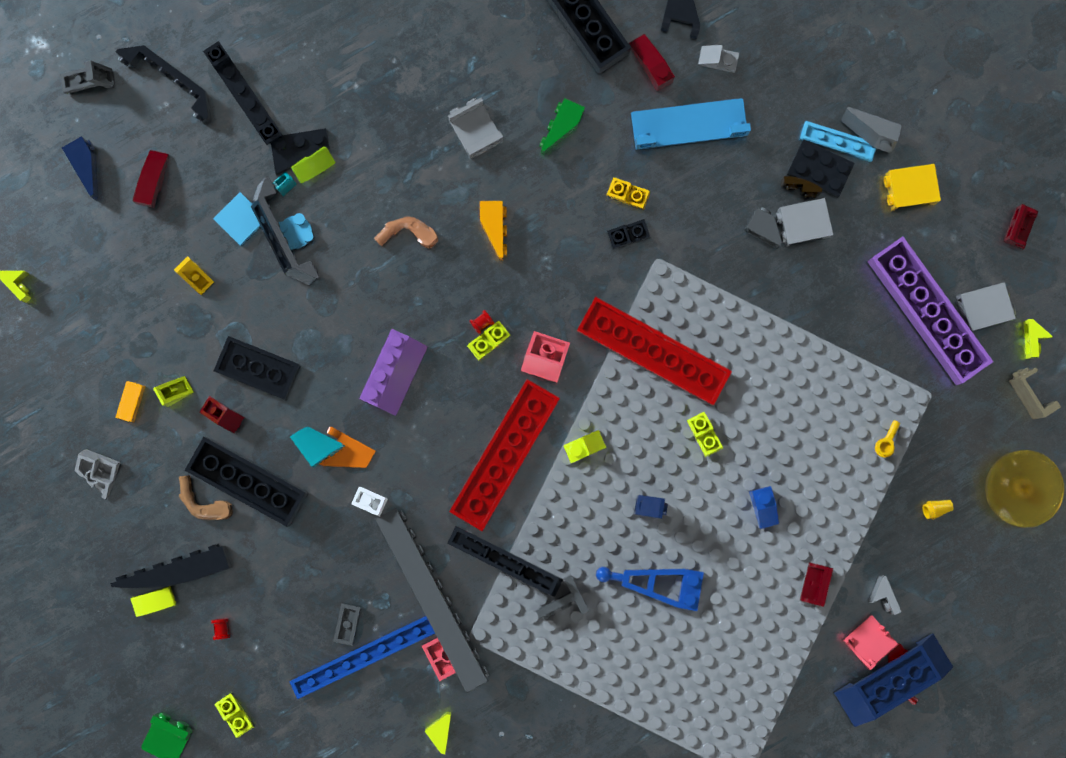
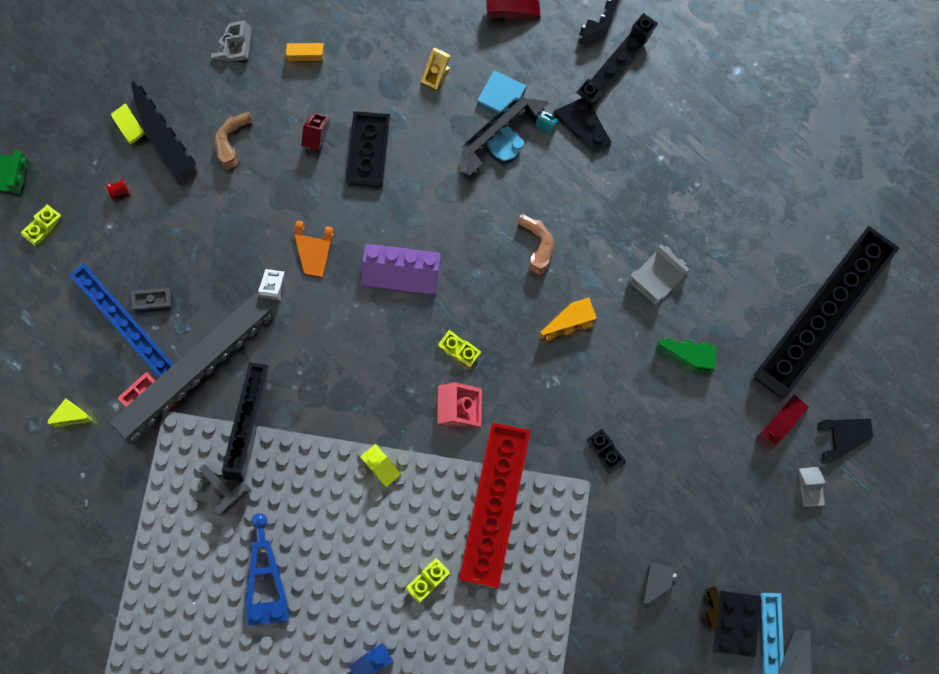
camera: 80 degrees right, 10 degrees down
neon yellow slope [153,376,194,407] -> none
black brick [184,436,308,527] -> none
teal slope [290,427,344,468] -> none
lime slope [291,147,336,183] -> none
red plate [449,379,560,531] -> none
red bush [469,310,495,335] -> none
yellow slope [607,177,651,210] -> none
dark azure bracket [631,98,751,150] -> none
dark blue slope [634,495,668,519] -> none
light grey panel [776,198,833,247] -> none

